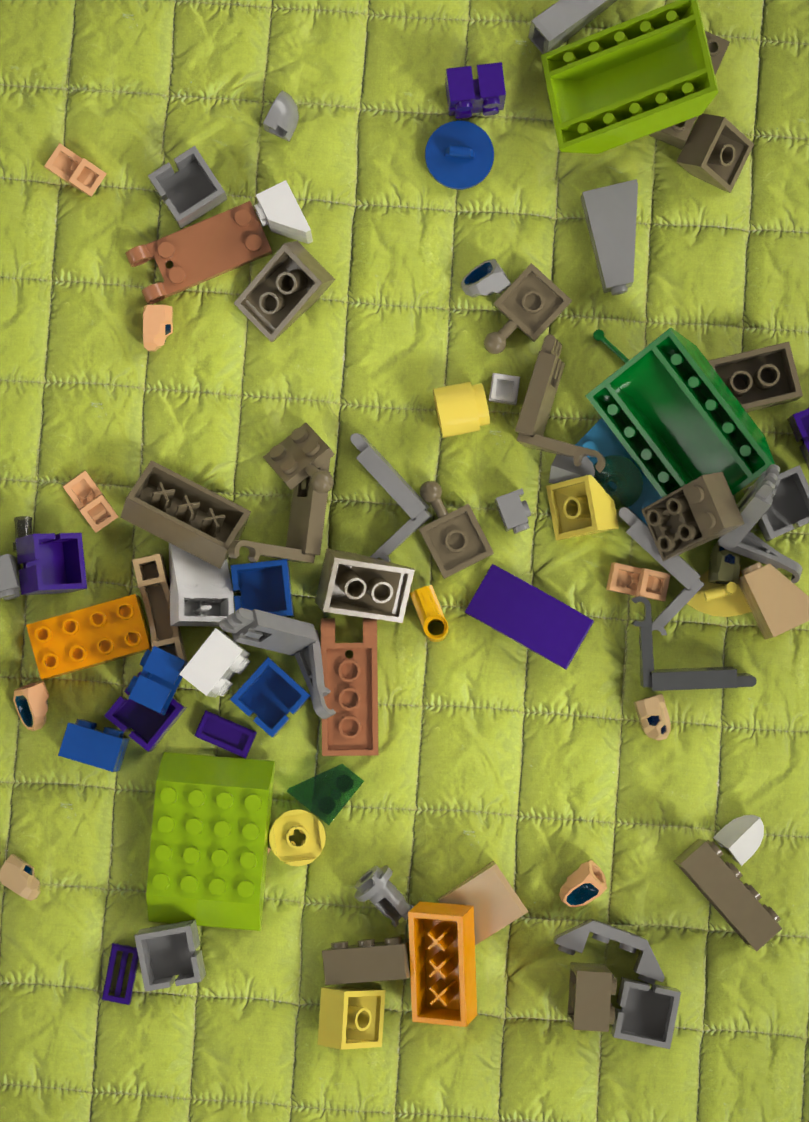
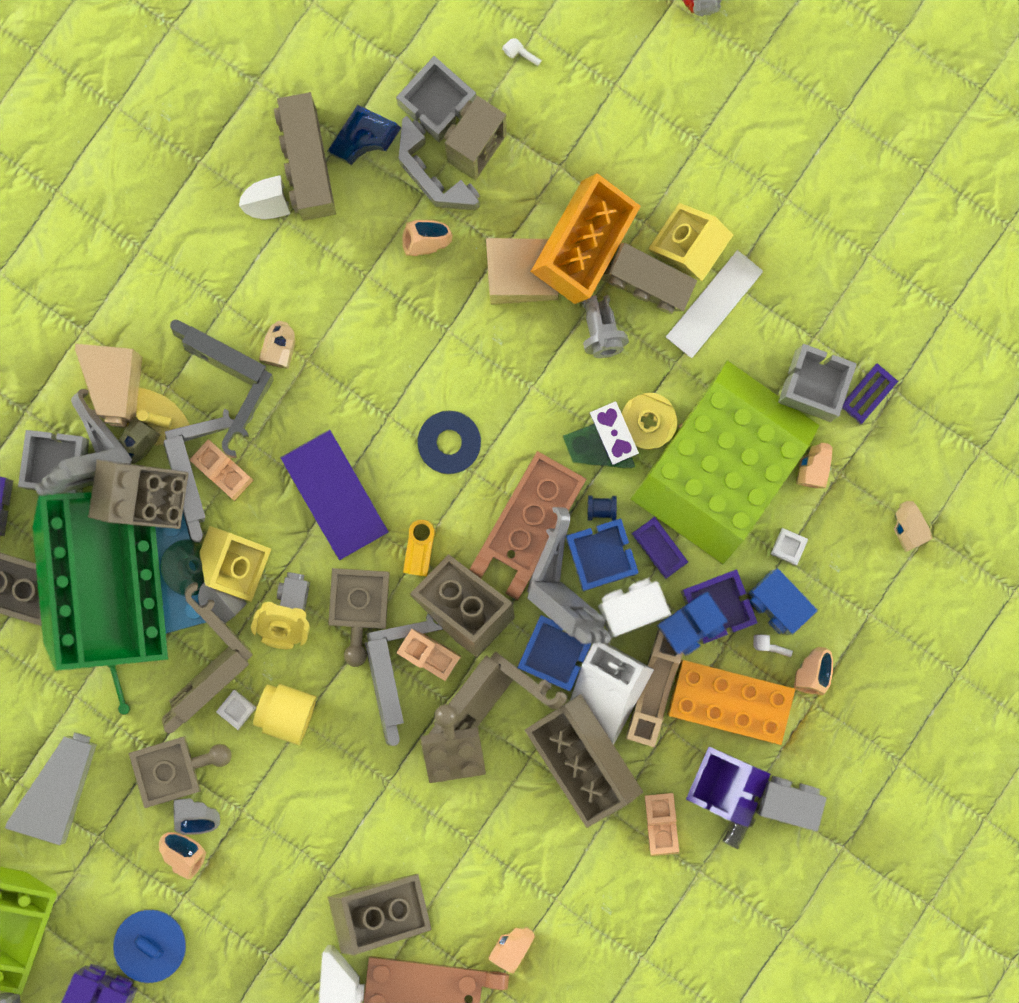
camera: 145 degrees left, 0 degrees up
none -> light nougat rock [159,832,206,879]
none -> light yellow plate [251,602,310,649]
none -> clear blue tile [328,105,401,165]
none -> light nougat slope [396,629,461,681]
none -> dark blue gear [417,411,481,474]
none -> white hand [502,38,542,66]
none -> dark blue bush [587,495,617,521]
none -> white tile [590,401,639,466]
none -> white sticker [666,250,763,358]
none -> white hand [753,635,793,657]
none -> white tile [770,528,808,565]
none -> light nougat rock [796,443,832,489]

